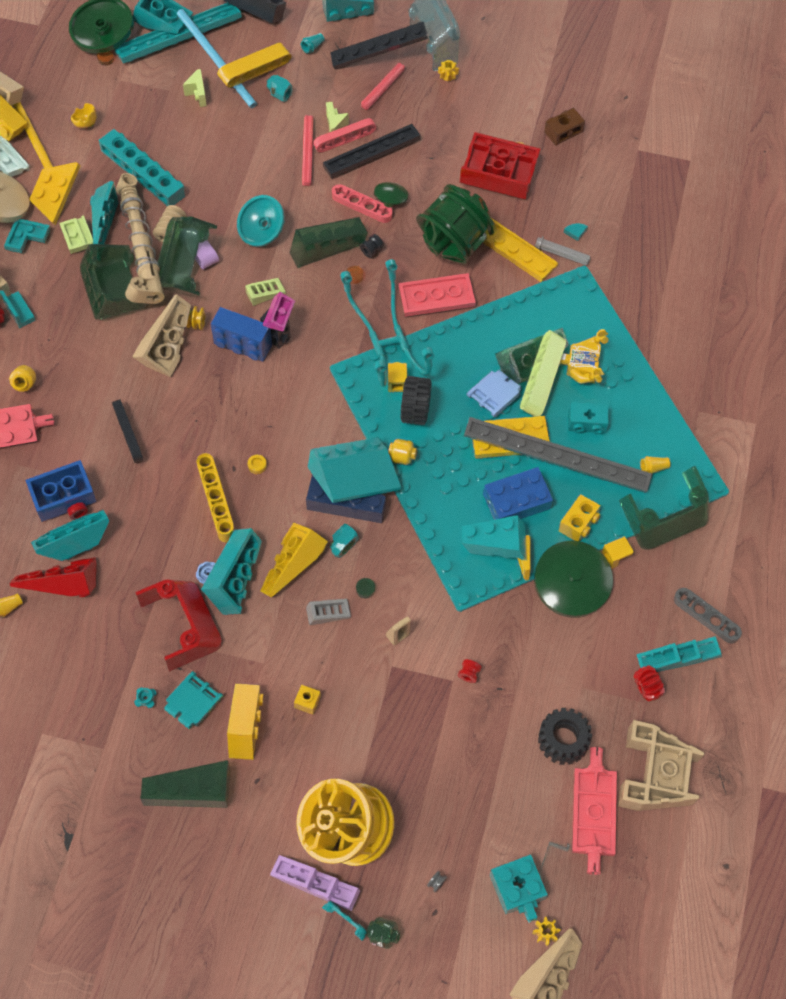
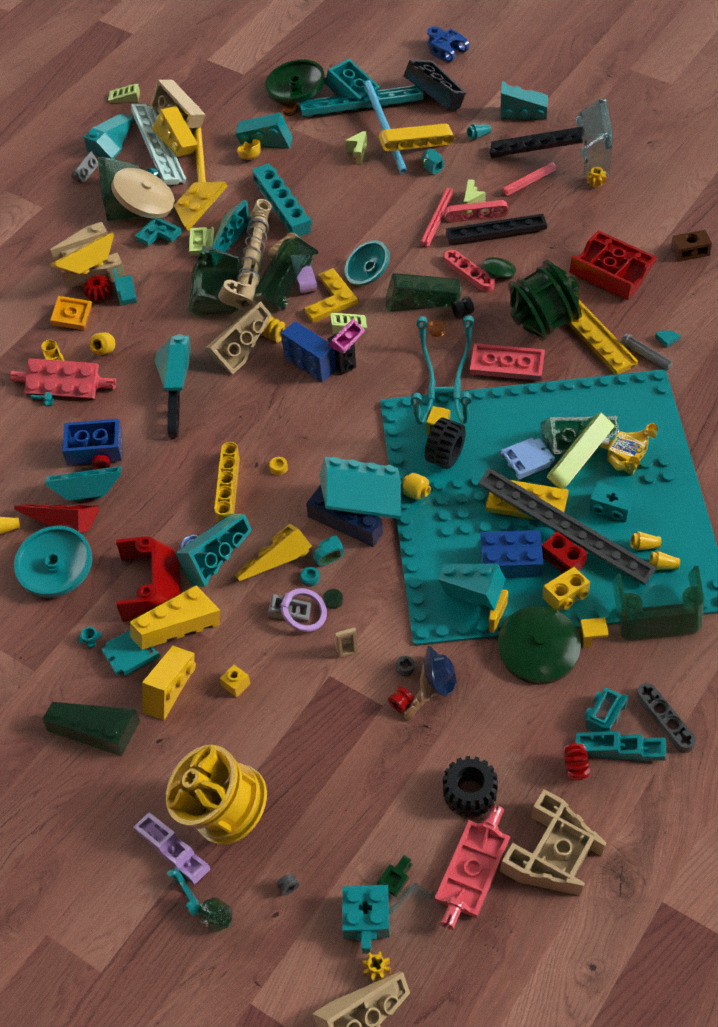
camera: 25 degrees right, 10 degrees down
none -> teal dish [14,526,93,598]
none -> yellow wedge [130,585,220,650]
none -> teal wedge [154,335,192,391]
none -> teal wedge [235,112,293,149]
none -> lavender piece [280,588,327,632]
none -> teal tile [300,567,320,587]
none -> yellow plate [304,268,358,323]
none -> dark green plate [377,855,412,897]
none -> dark grey bush [396,656,415,676]
none -> dark blue hat [404,646,457,721]
none -> red brick [542,531,587,573]
none -> teal window [584,687,629,732]
none -> yellow cone [630,531,661,551]

